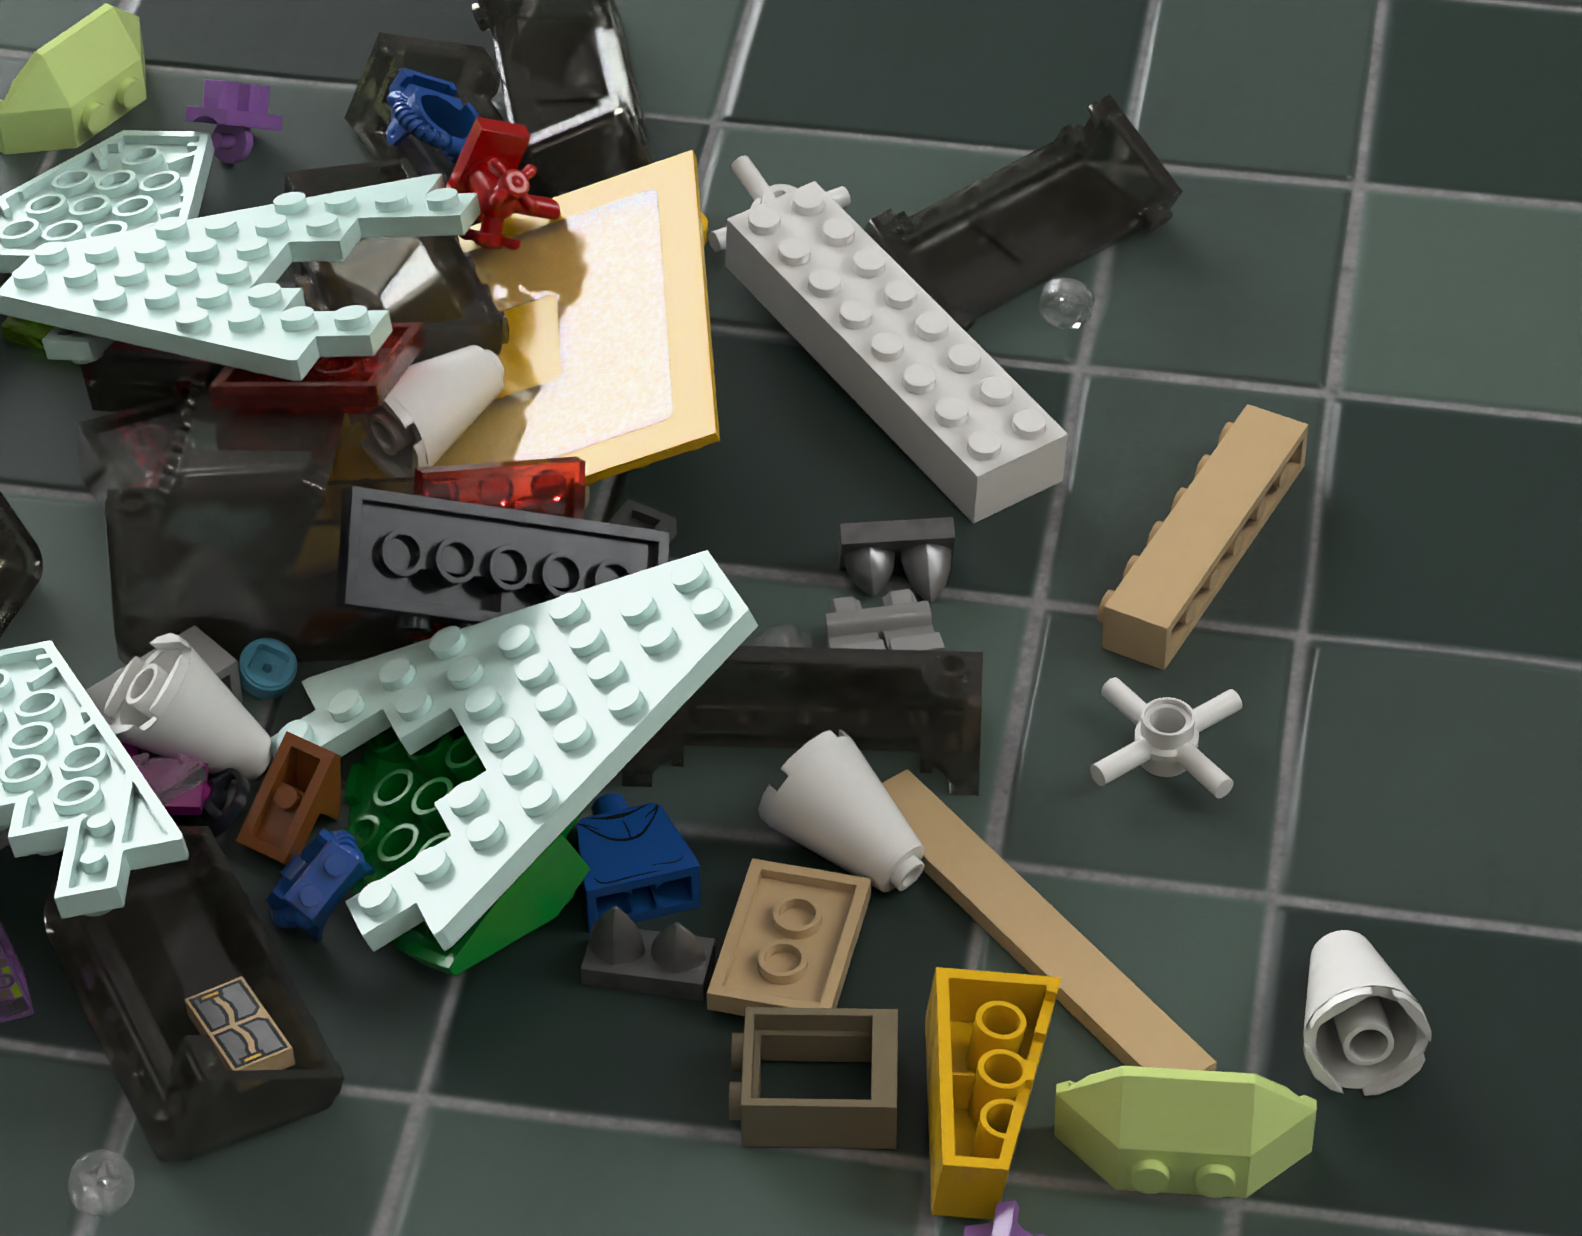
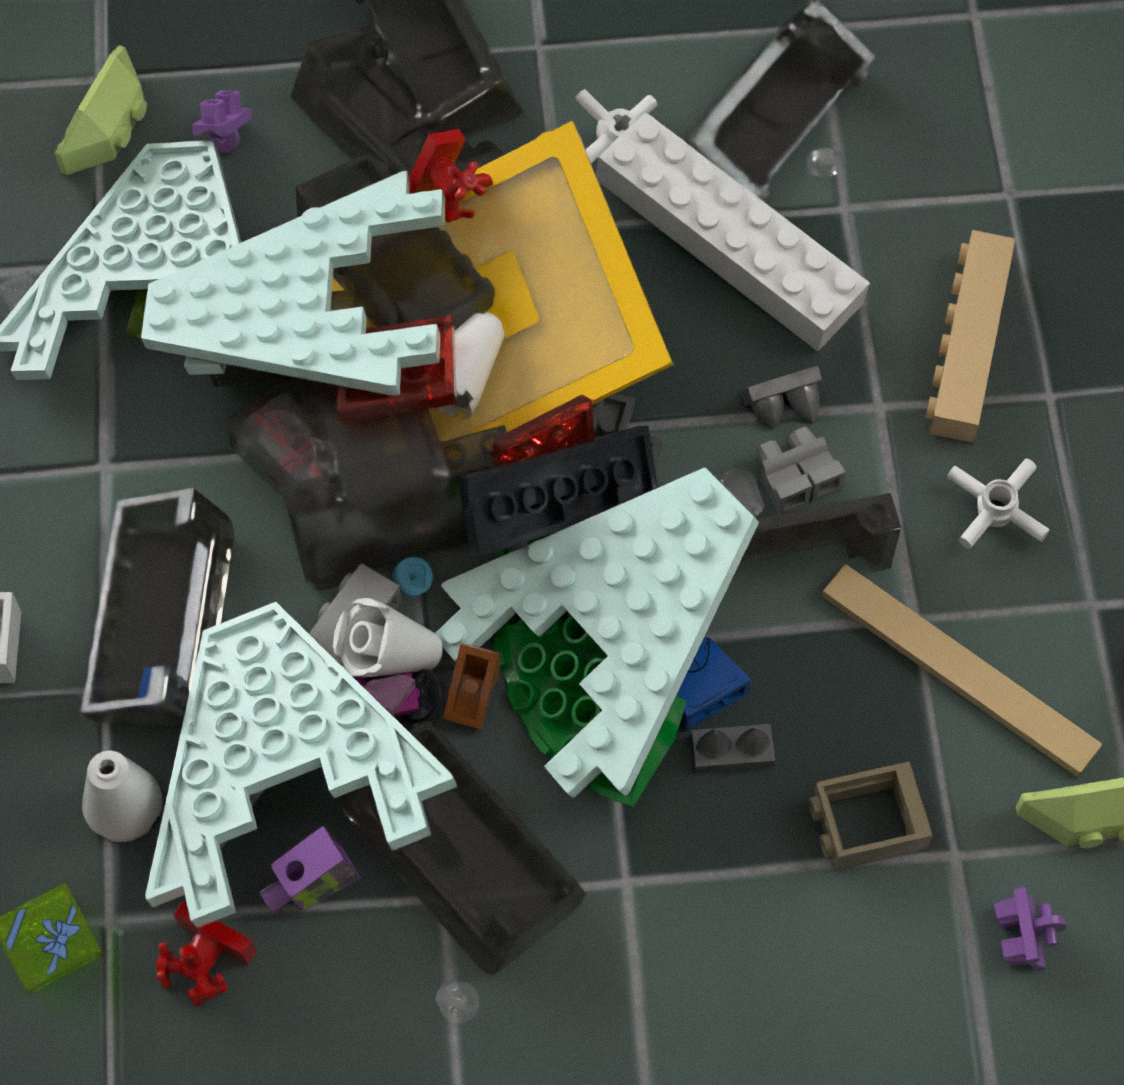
camera: 15 degrees left, 20 degrees up
tile [185,976,296,1088] -> none
blue piece [265,828,376,943] -> none
blue piece [386,67,479,163] -> none
tan plate [707,858,871,1016] -> none
white cone [758,729,925,892] -> none
yellow wedge [925,967,1061,1220] -> none

